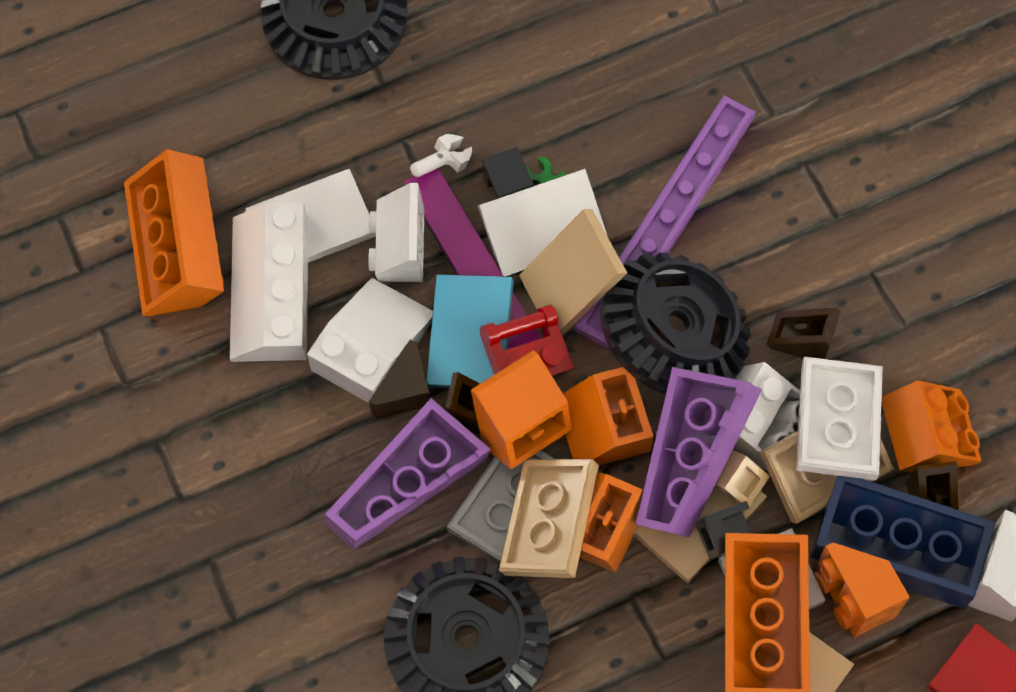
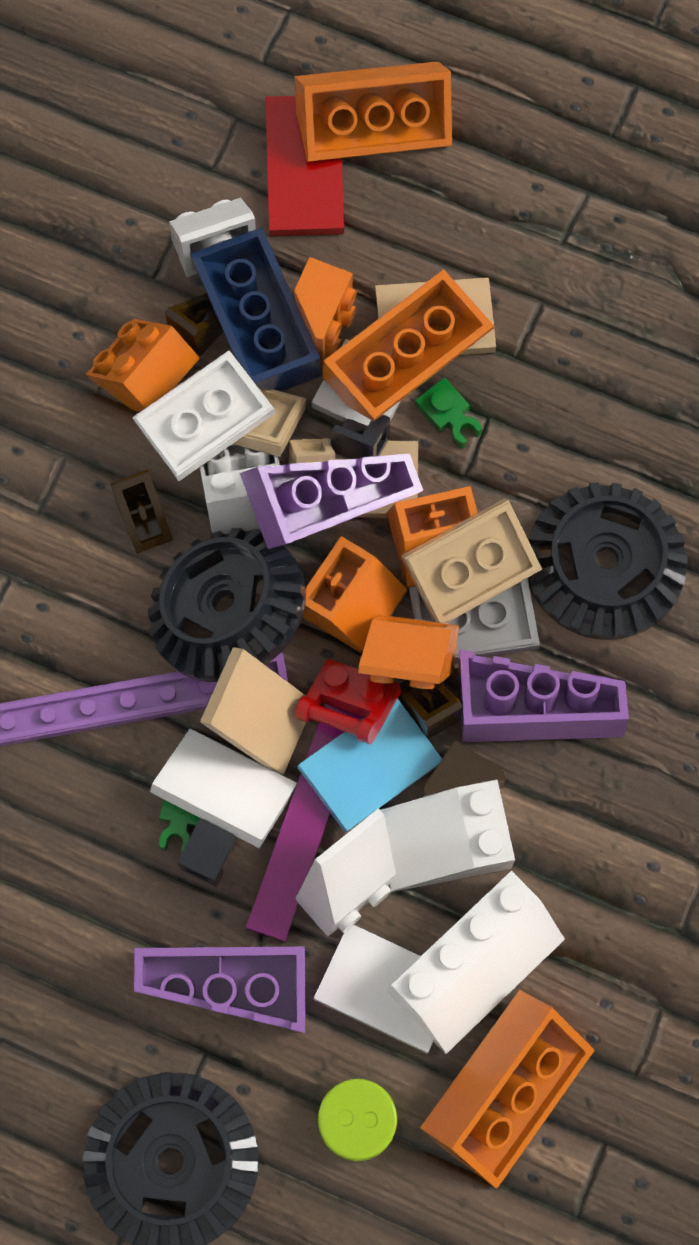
camera: 135 degrees left, 5 degrees up
white bar [410,134,472,177] -> none
none -> medium lavender wedge [134,946,305,1033]
none -> lime head [318,1079,397,1161]
none -> green plate [415,378,482,449]

